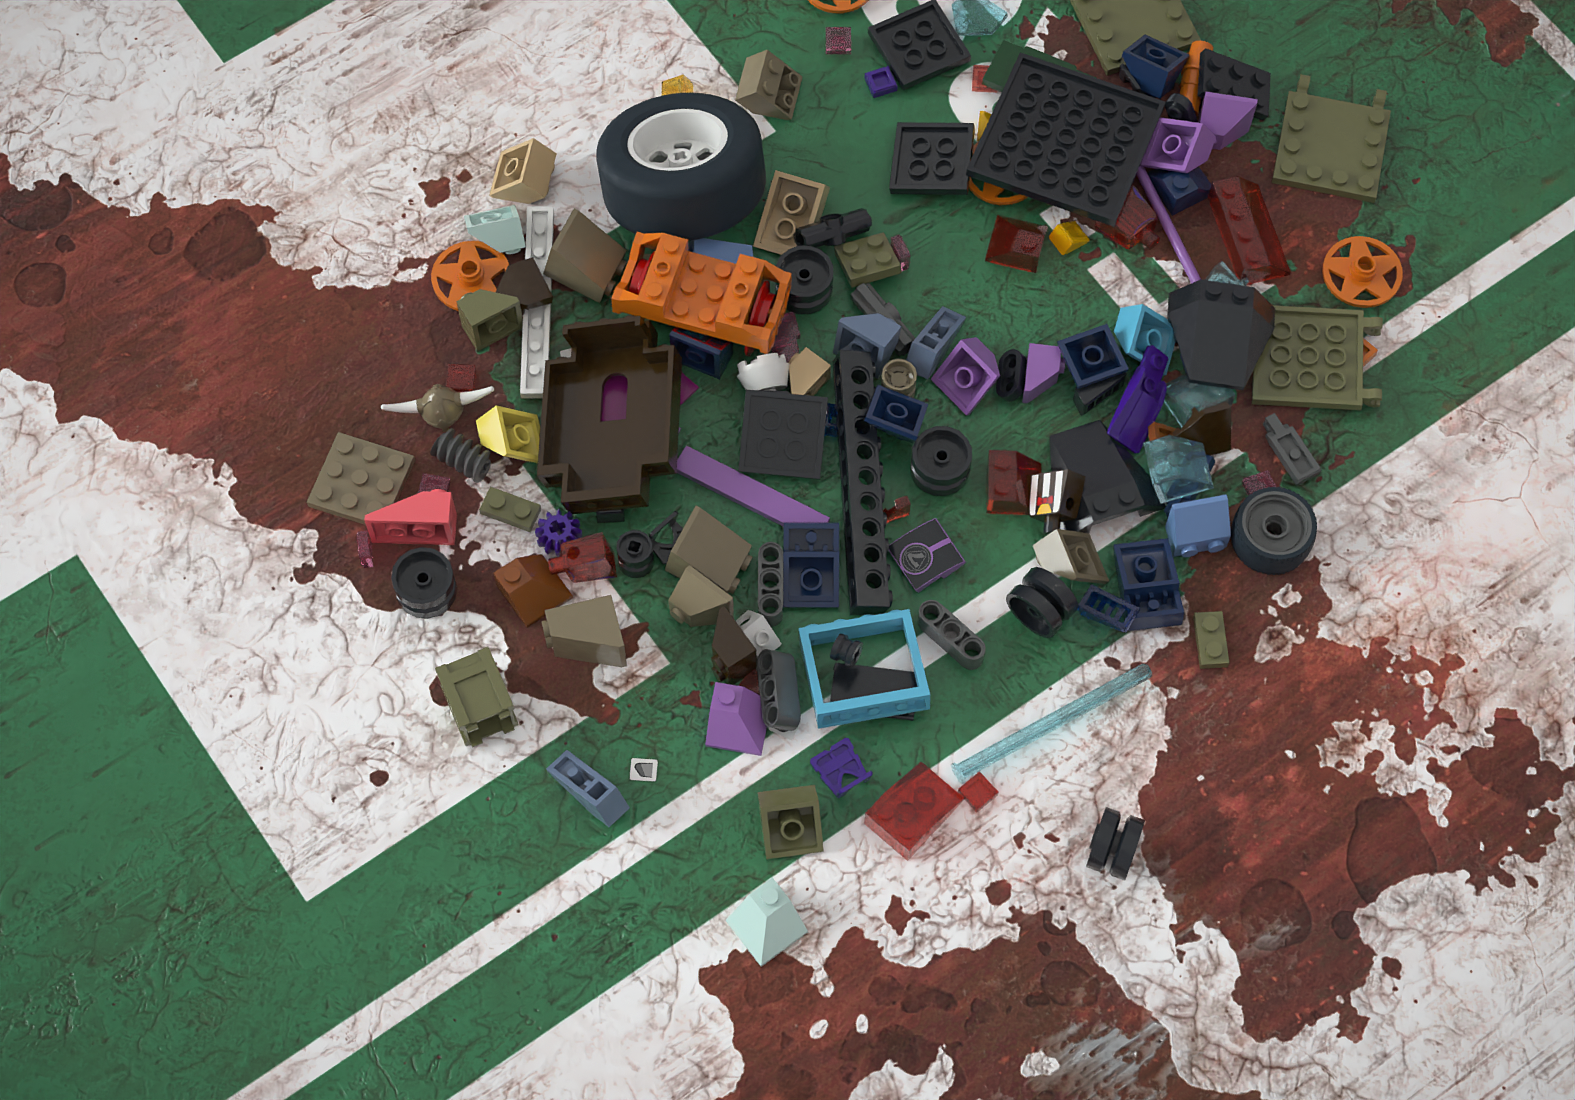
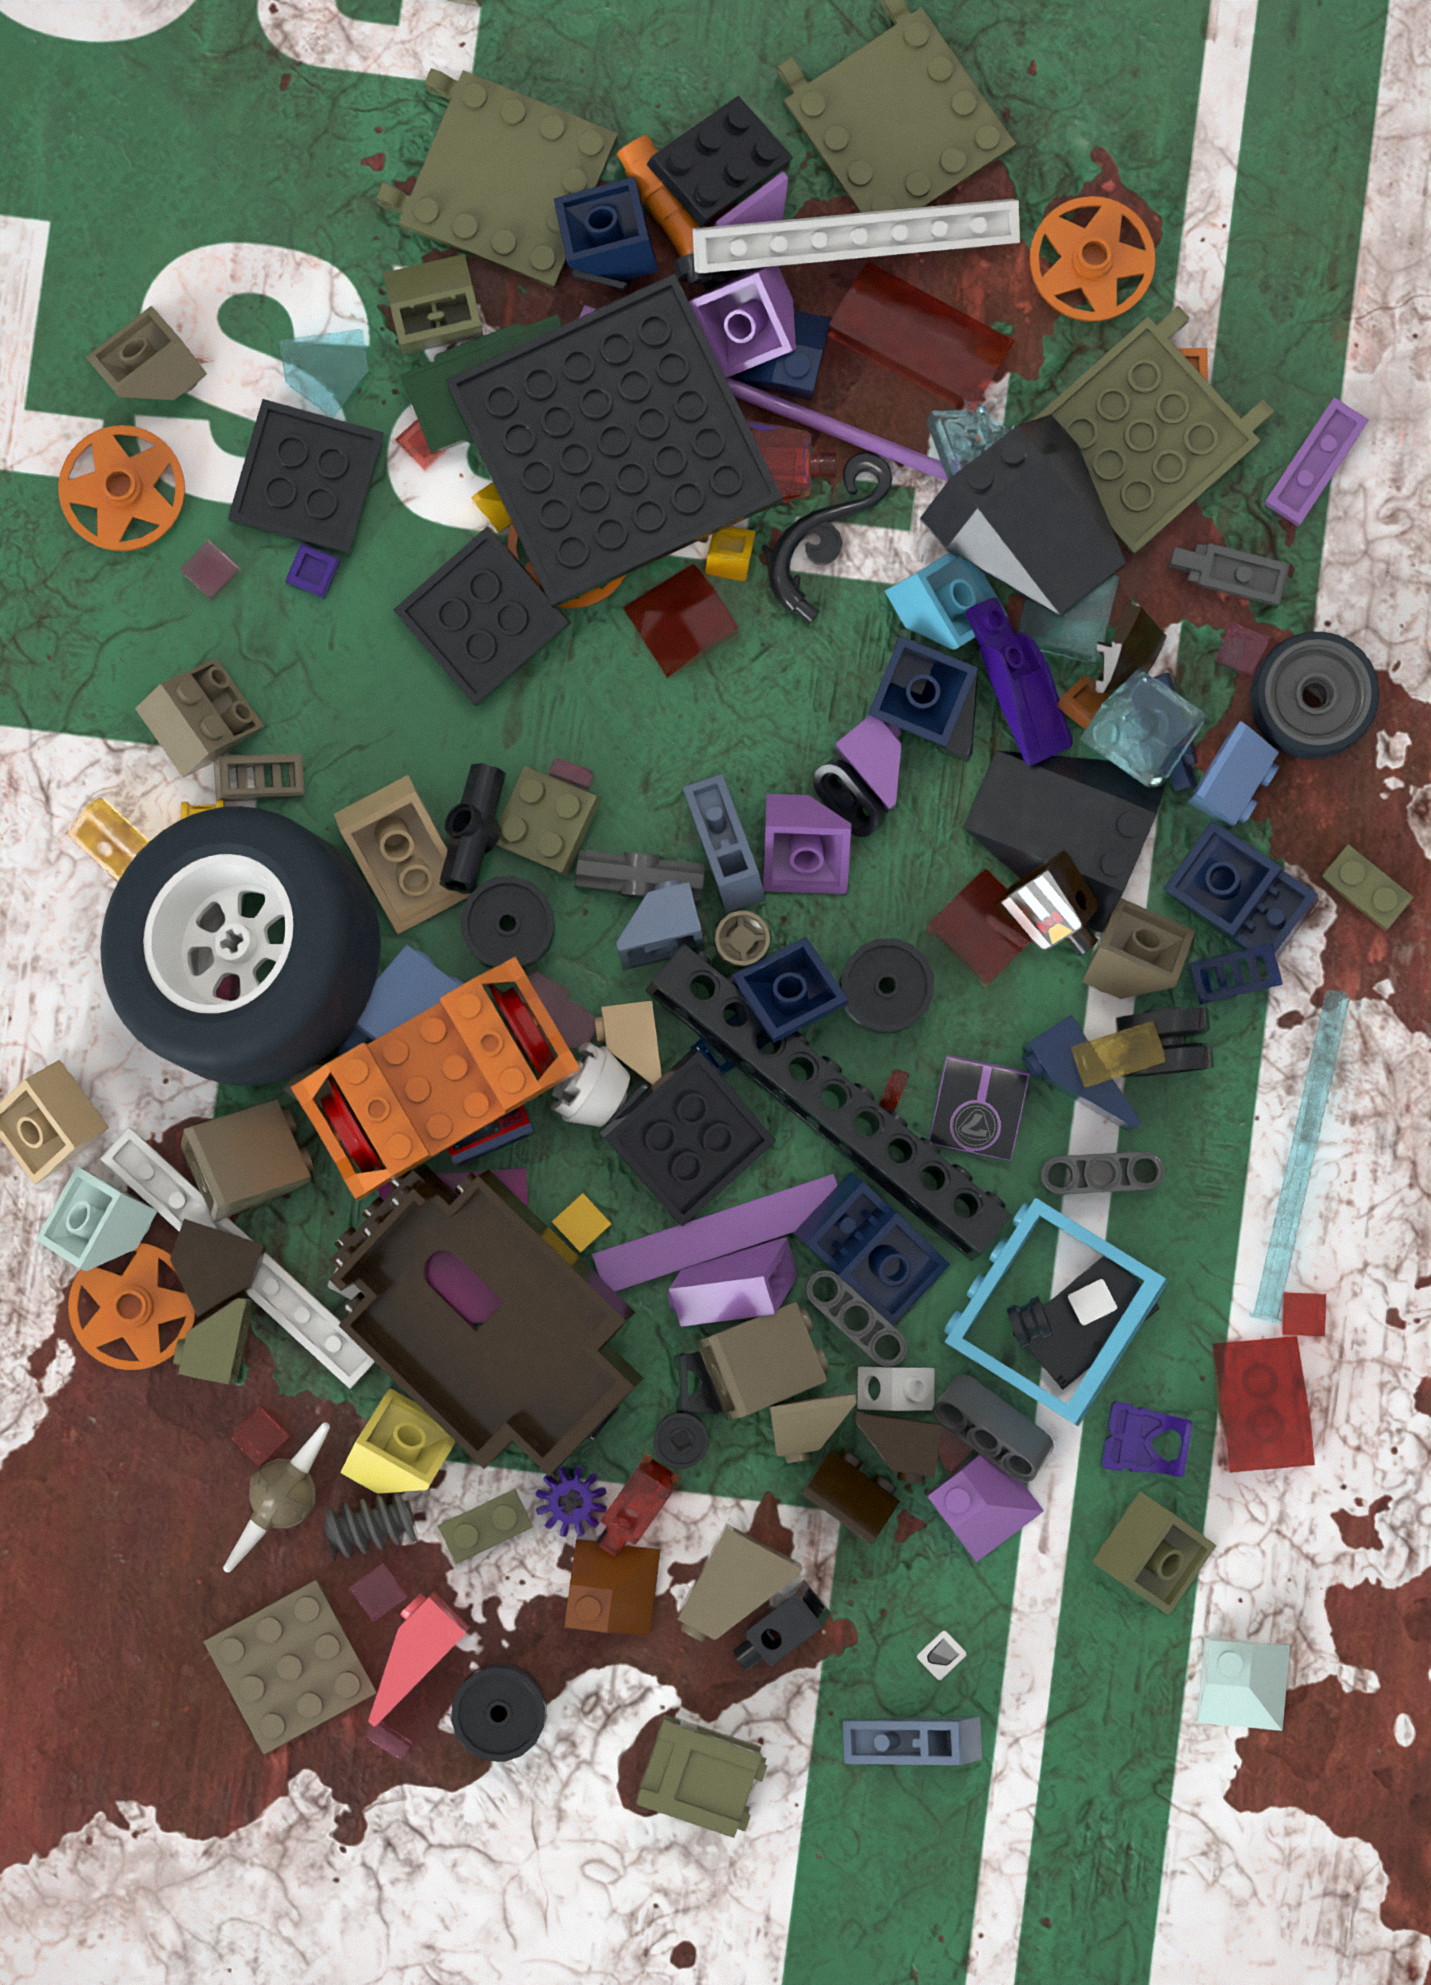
camera: 50 degrees left, 20 degrees up
none -> dark tan slope [214,754,305,802]
none -> olive slope [383,254,484,355]
none -> yellow tile [552,1193,611,1253]
none -> medium lavender slope [668,1238,798,1327]
none -> white plate [692,199,1020,273]
none -> black torso [733,1579,831,1671]
none -> black plant [762,452,893,624]
none -> dark brown slope [800,1448,900,1545]
none -> dark blue slope [1021,1015,1141,1131]
none -> white sticker [1068,1279,1117,1325]
none -> clear yellow slope [1071,1021,1167,1088]
none -> medium lavender plate [1264,397,1369,527]

